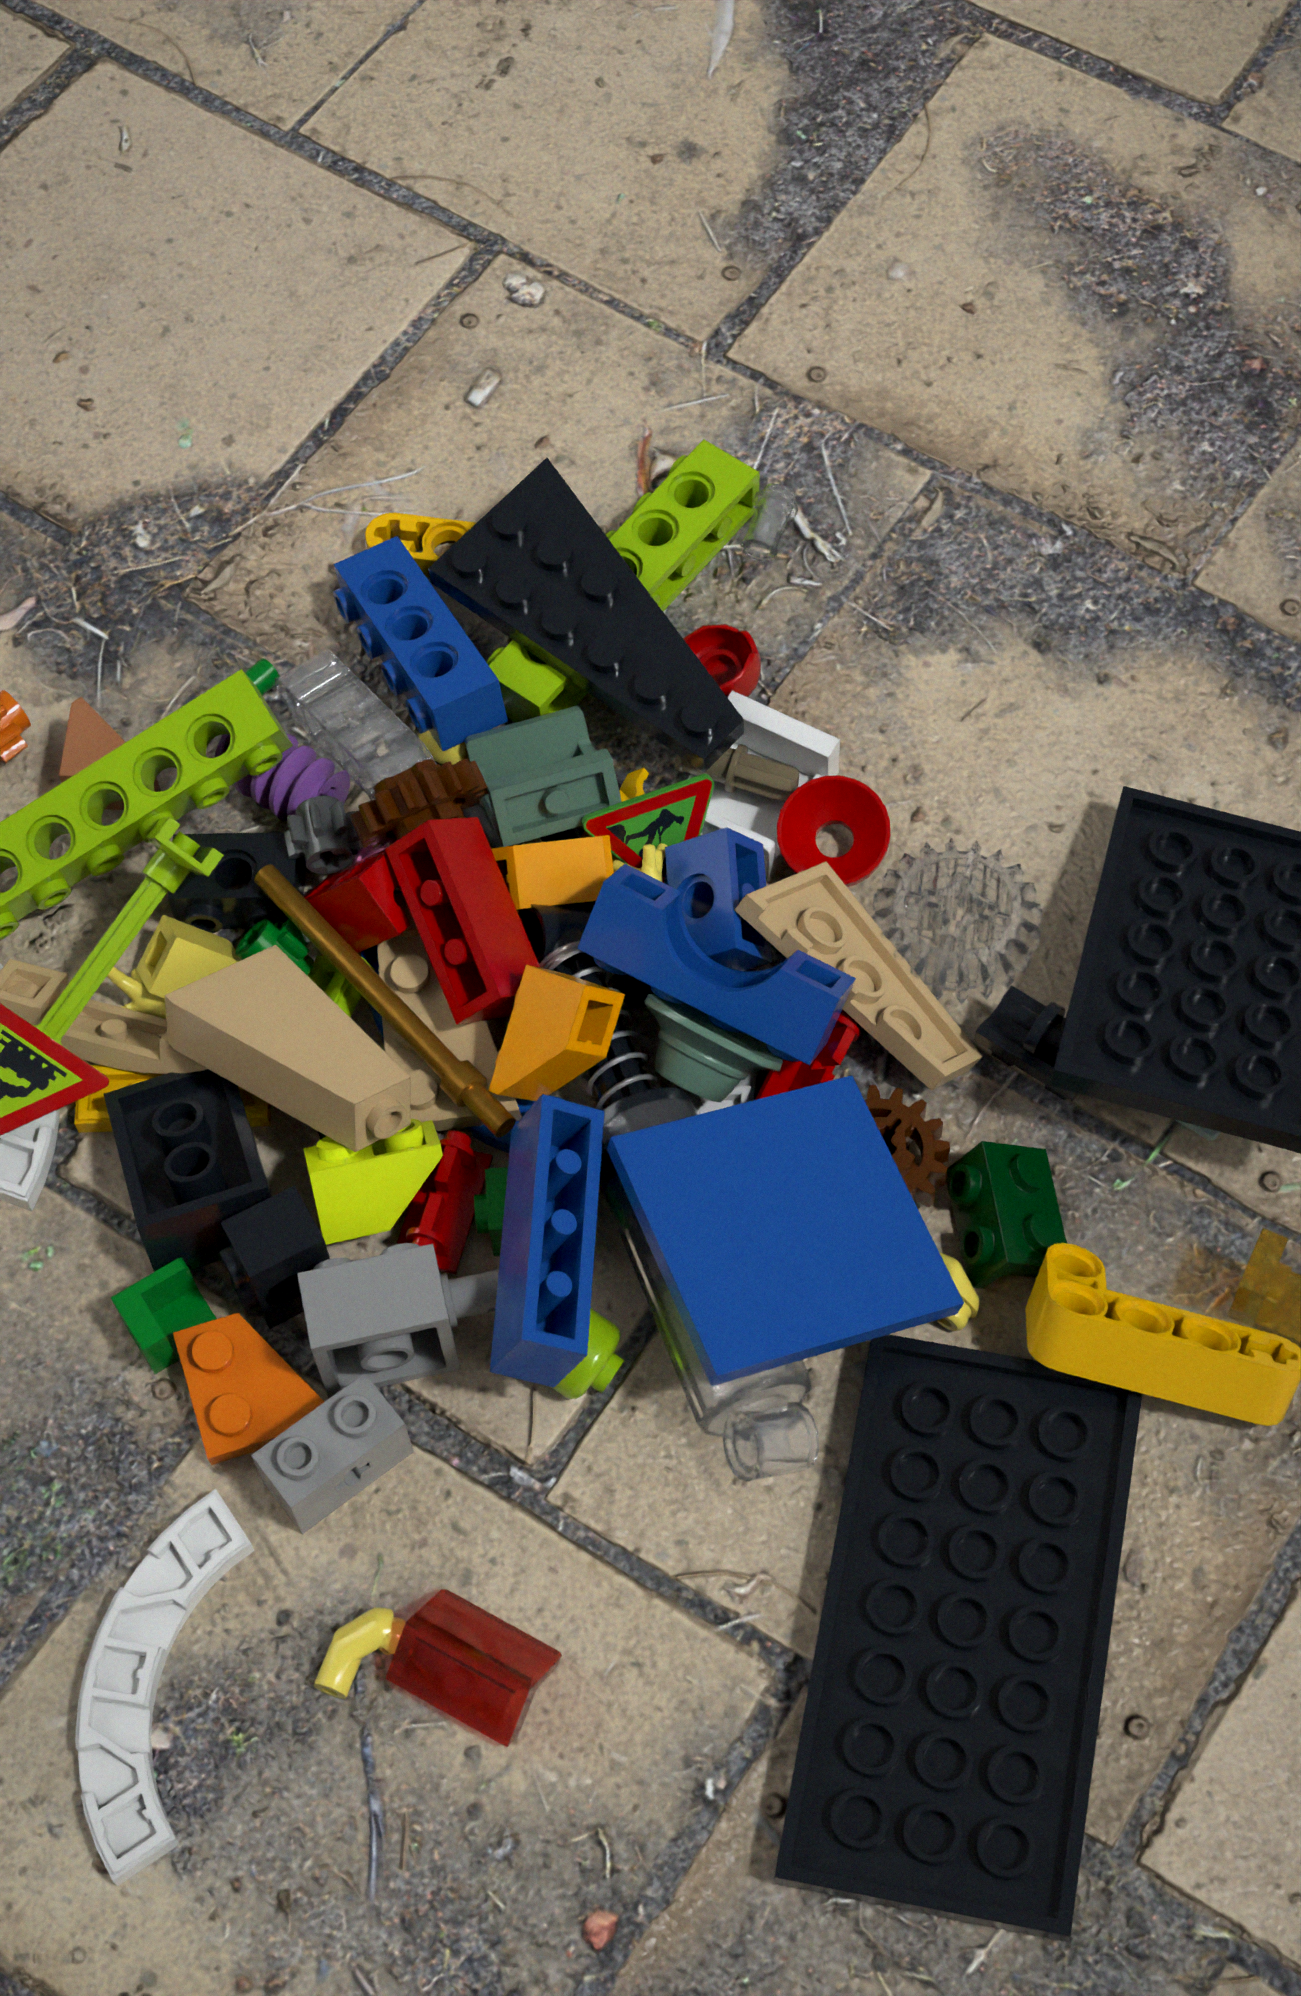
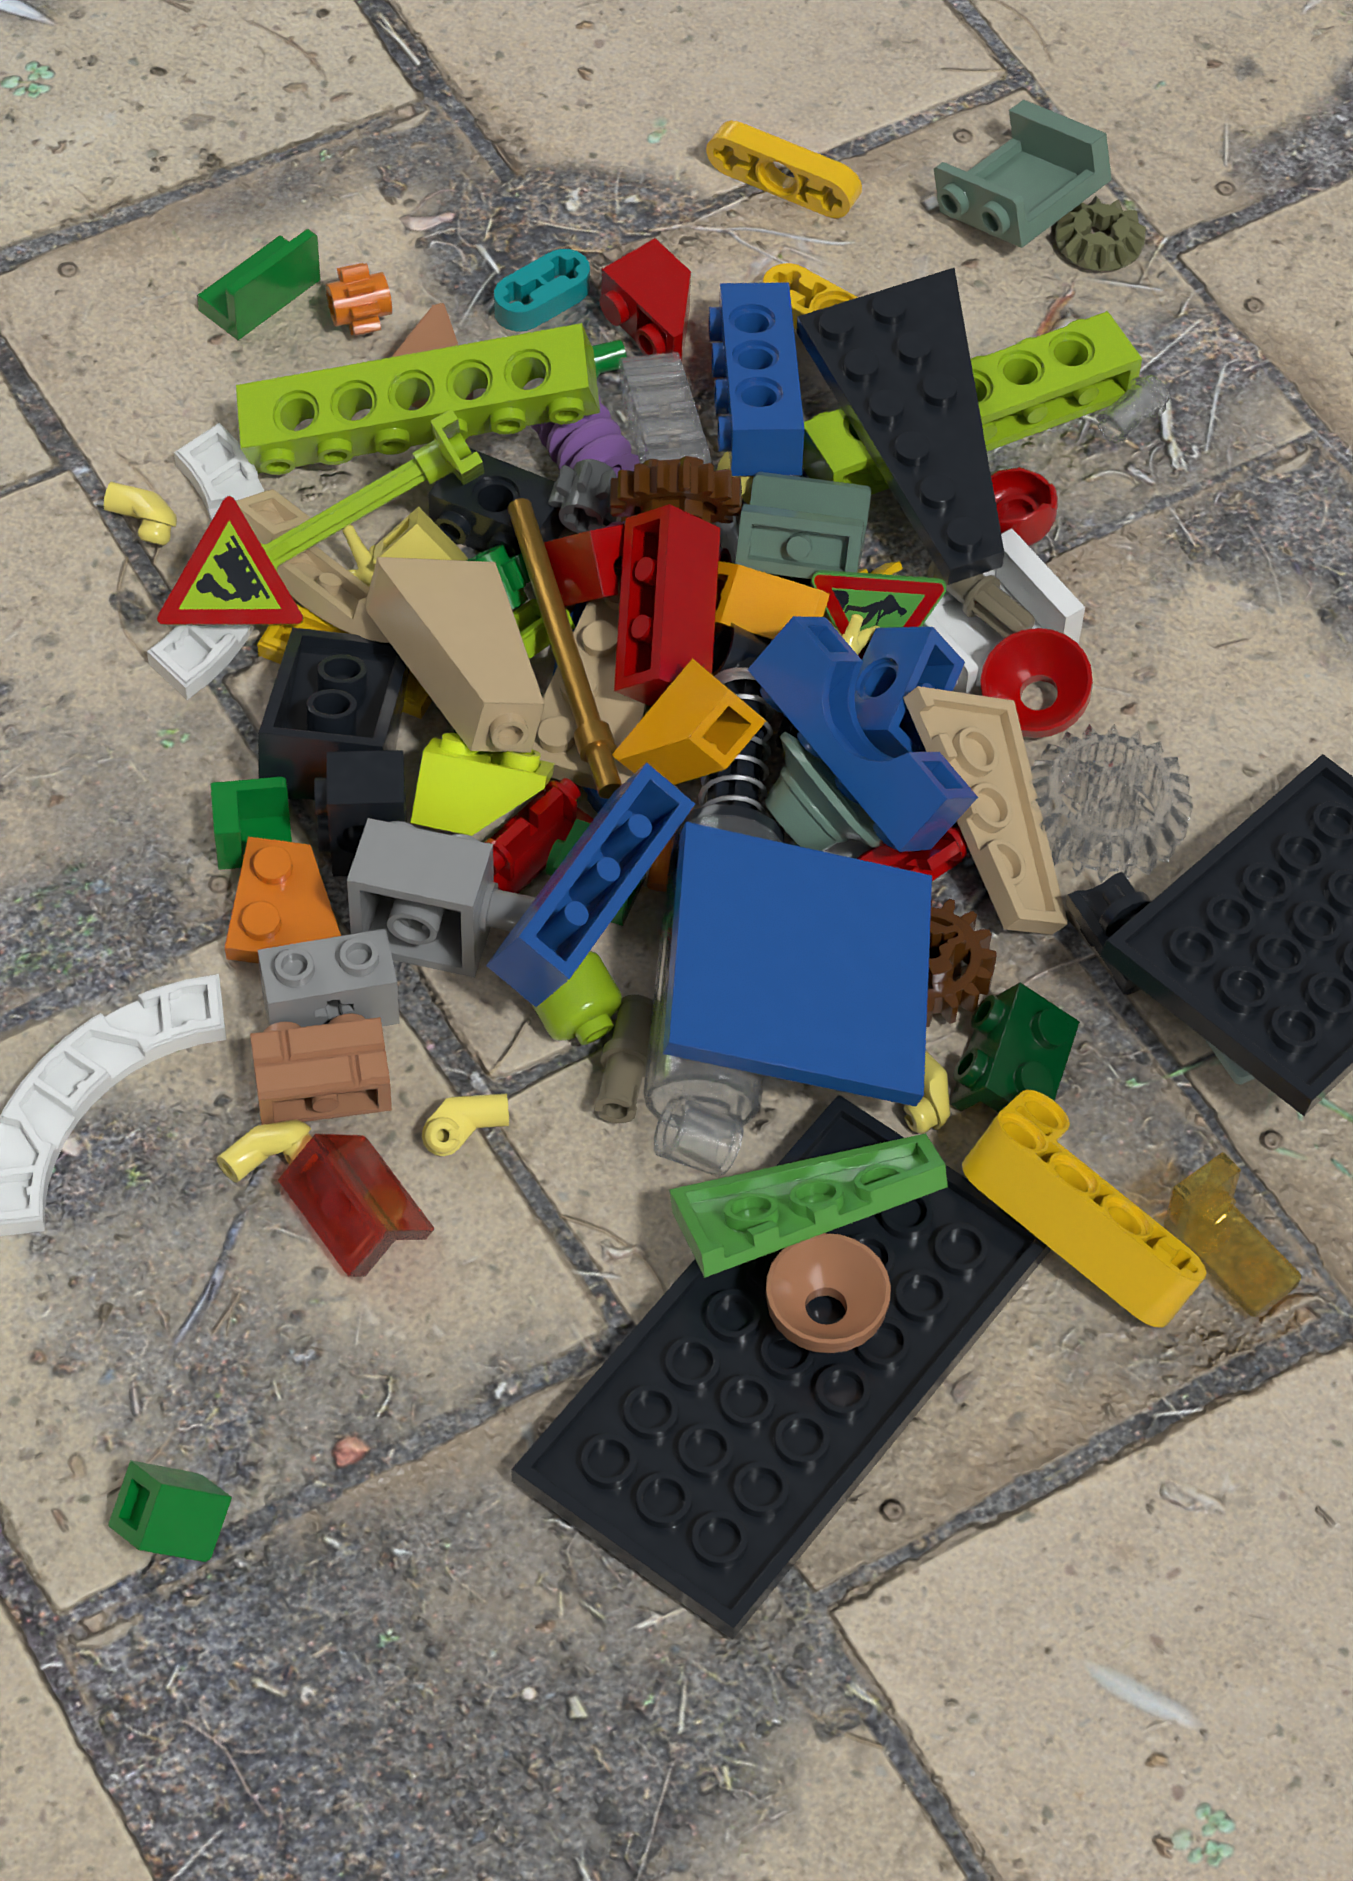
camera: 20 degrees right, 5 degrees down
none -> nougat brick [250,1013,392,1125]
none -> light yellow arm [422,1093,509,1156]
none -> teal beam [494,249,590,332]
none -> dark tan pin [594,994,660,1123]
none -> red slope [599,238,691,376]
none -> bright green wing [669,1133,947,1278]
none -> yellow beam [706,121,862,218]
none -> nougat piece [766,1233,891,1353]
none -> sand green panel [934,99,1112,248]
none -> olive gear [1055,196,1146,271]

